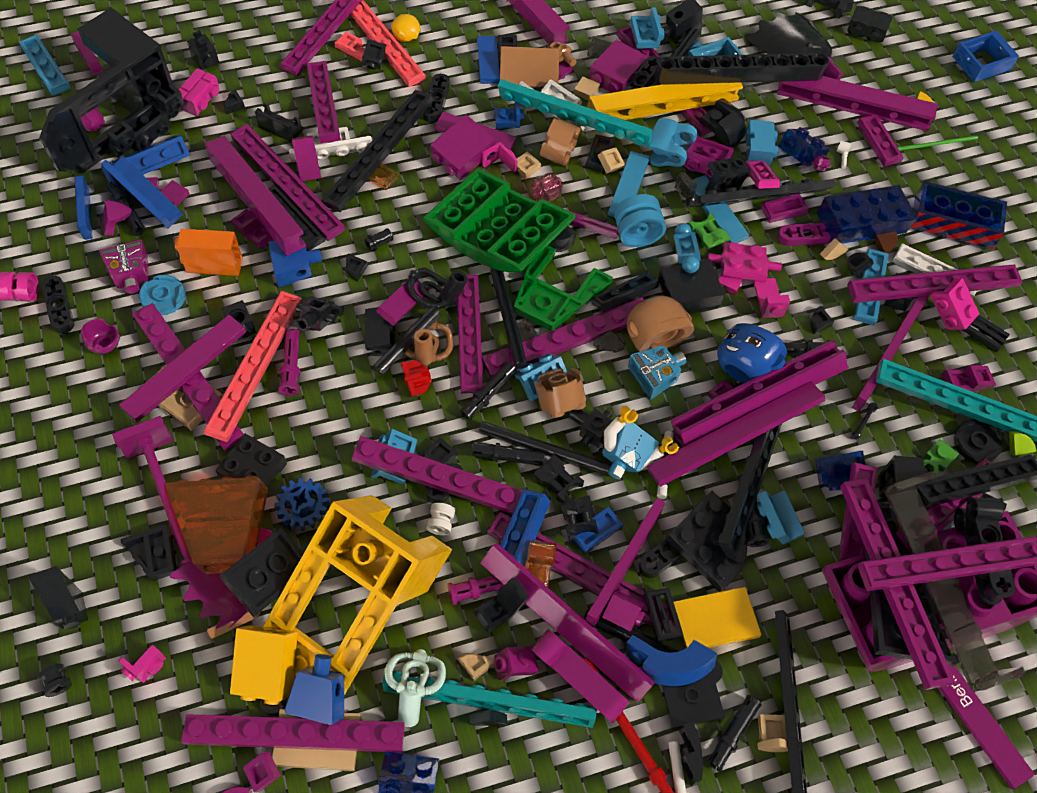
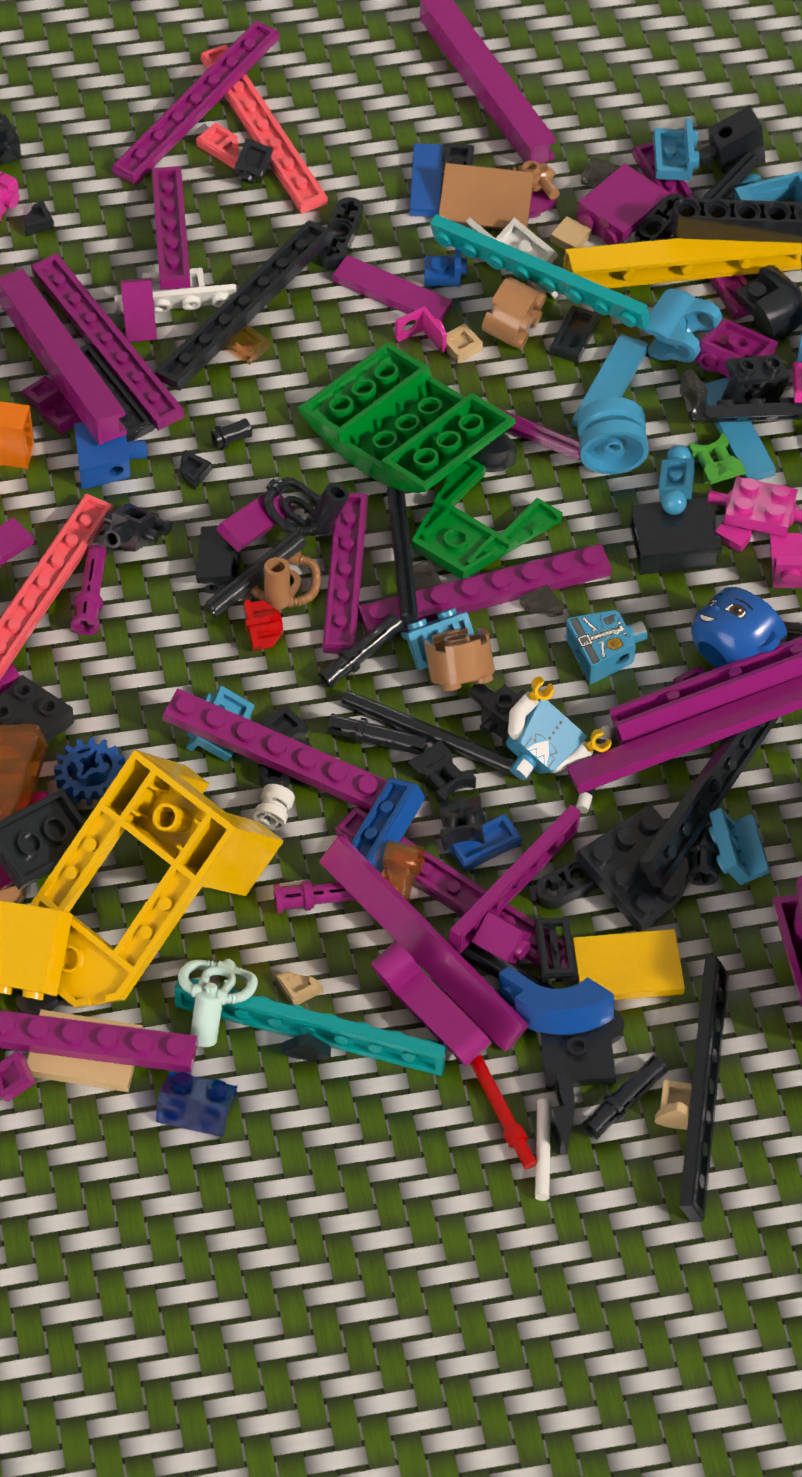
camera: 10 degrees right, 5 degrees down
black brick [221,300,256,340] -> none
black hinge [255,103,303,142] -> none
blue torso [285,654,344,725] -> none
yellow hair [391,14,421,42] -> none
magenta brick [430,114,495,180] -> none
black bracket [473,577,529,633] -> none
magenta bracket [494,646,539,680] -> none
clear pink head [531,173,563,202] -> none
black tile [591,273,659,312] -> none
tan tile [597,147,625,173] -> none
medium nougat piece [626,296,694,352] -> none

